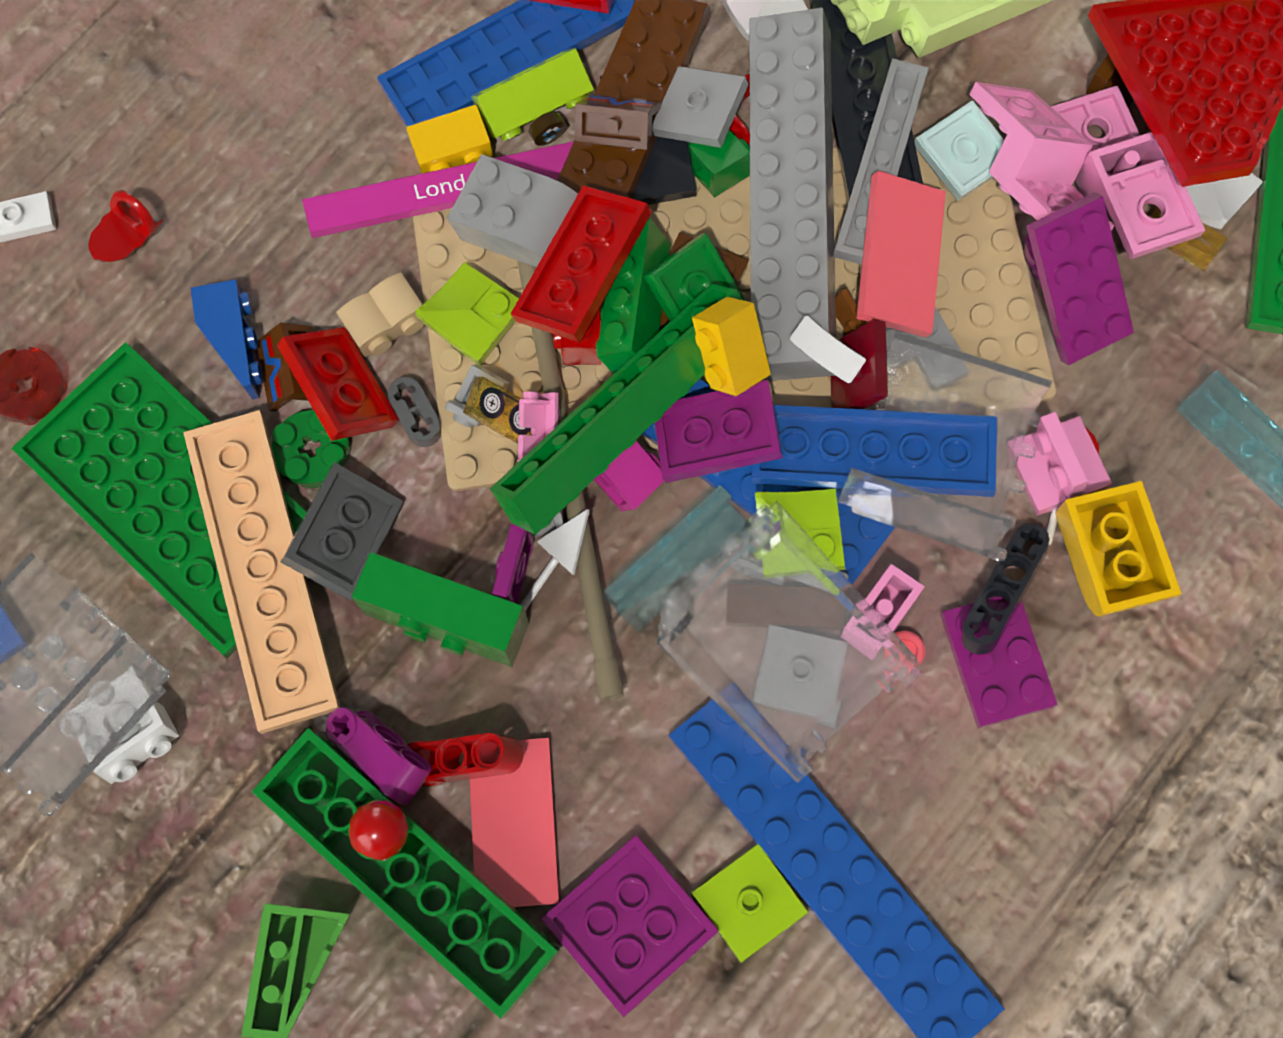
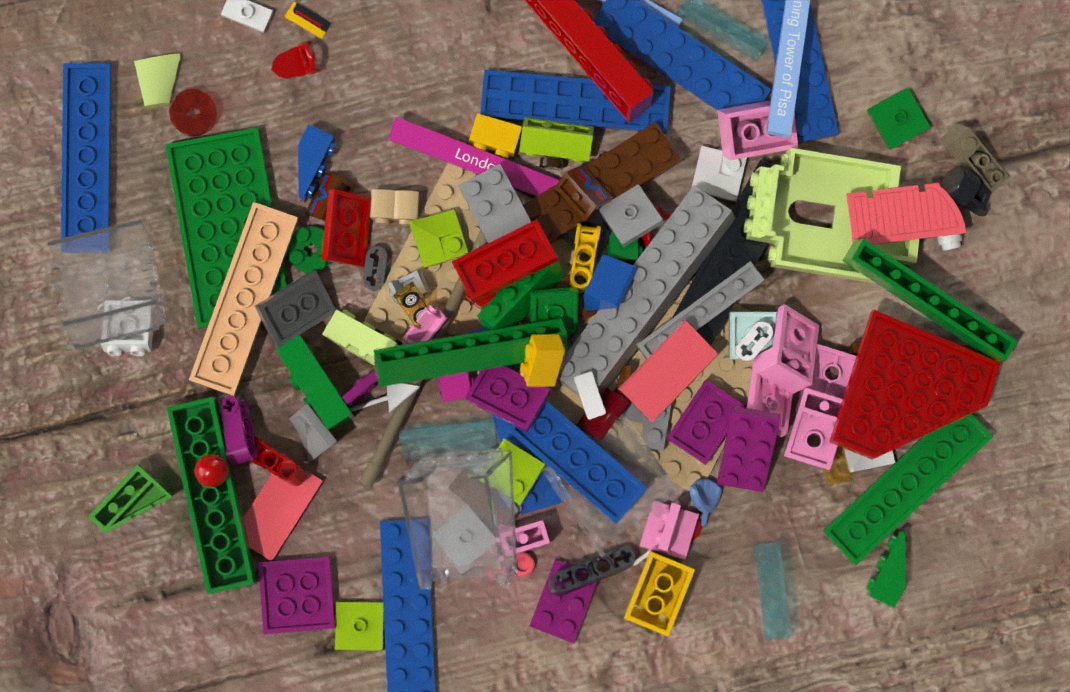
camera: 30 degrees right, 10 degrees up
none -> sticker [285,2,331,39]
none -> light grey plate [289,404,337,463]
none -> yellowish green wedge [322,309,398,365]
none -> yellow piece [569,223,601,293]
none -> blue slope [584,254,637,311]
none -> magenta plate [666,379,745,465]
none -> medium blue piece [690,479,722,527]
none -> white beam [734,322,773,361]

